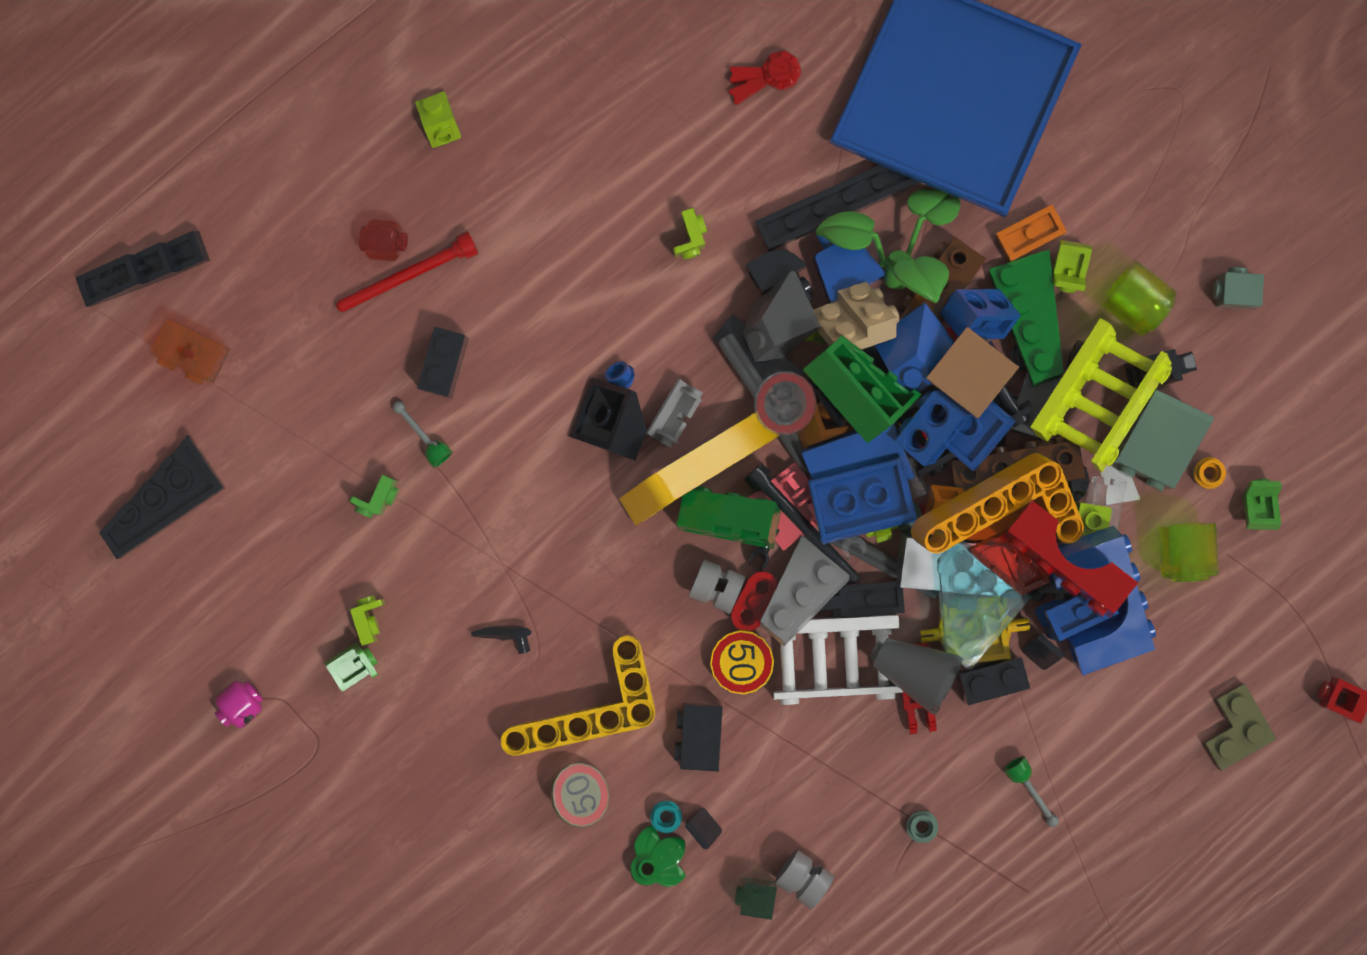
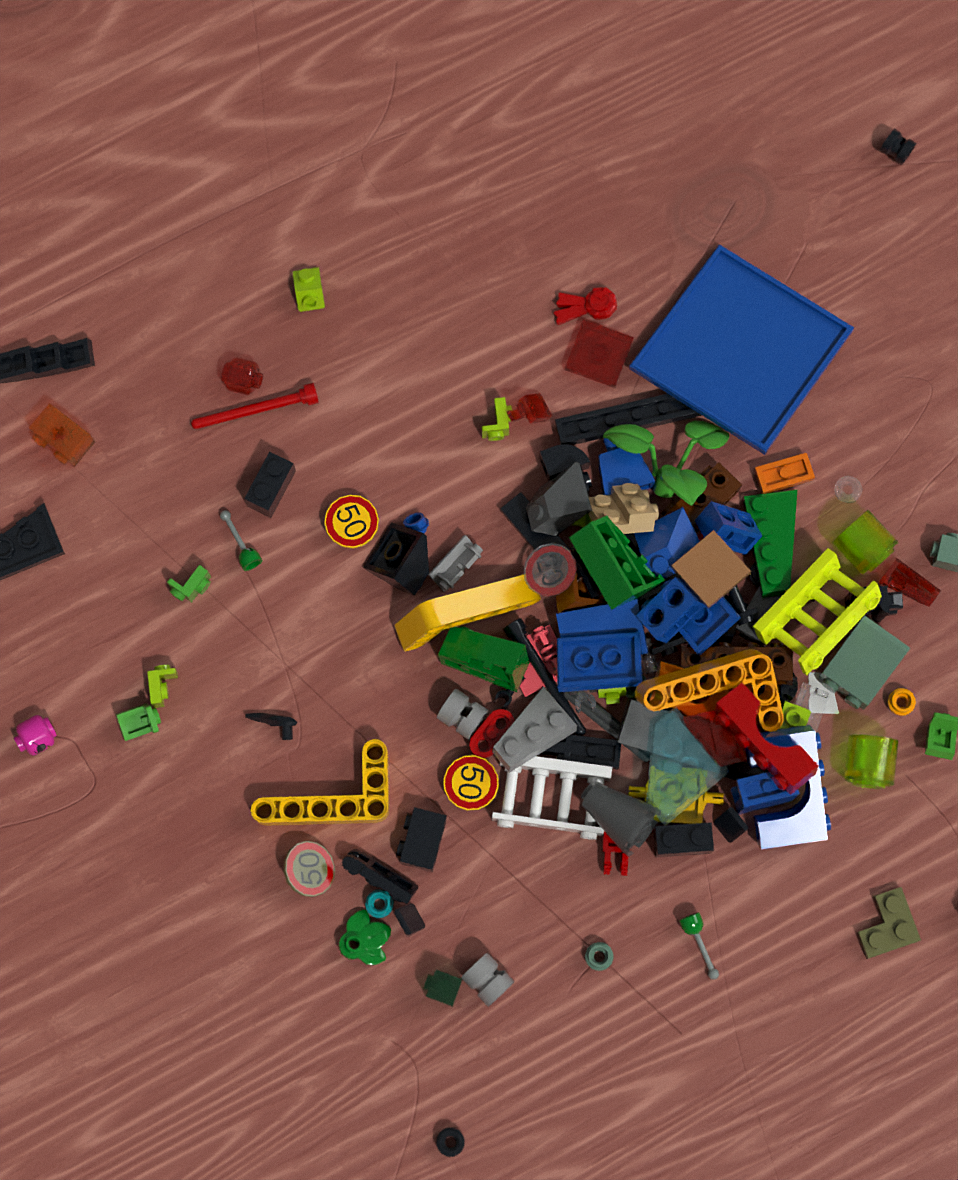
camera: 10 degrees right, 10 degrees down
dark grey axle [719,334,808,472] -> none
lime bracket [1052,240,1092,293] -> none
none -> piece [324,495,379,549]
none -> black hinge [341,849,419,904]
none -> clear red plate [507,393,552,424]
none -> clear red plate [565,320,634,388]
none -> clear plate [834,476,862,503]
none -> clear red wing [879,558,941,607]

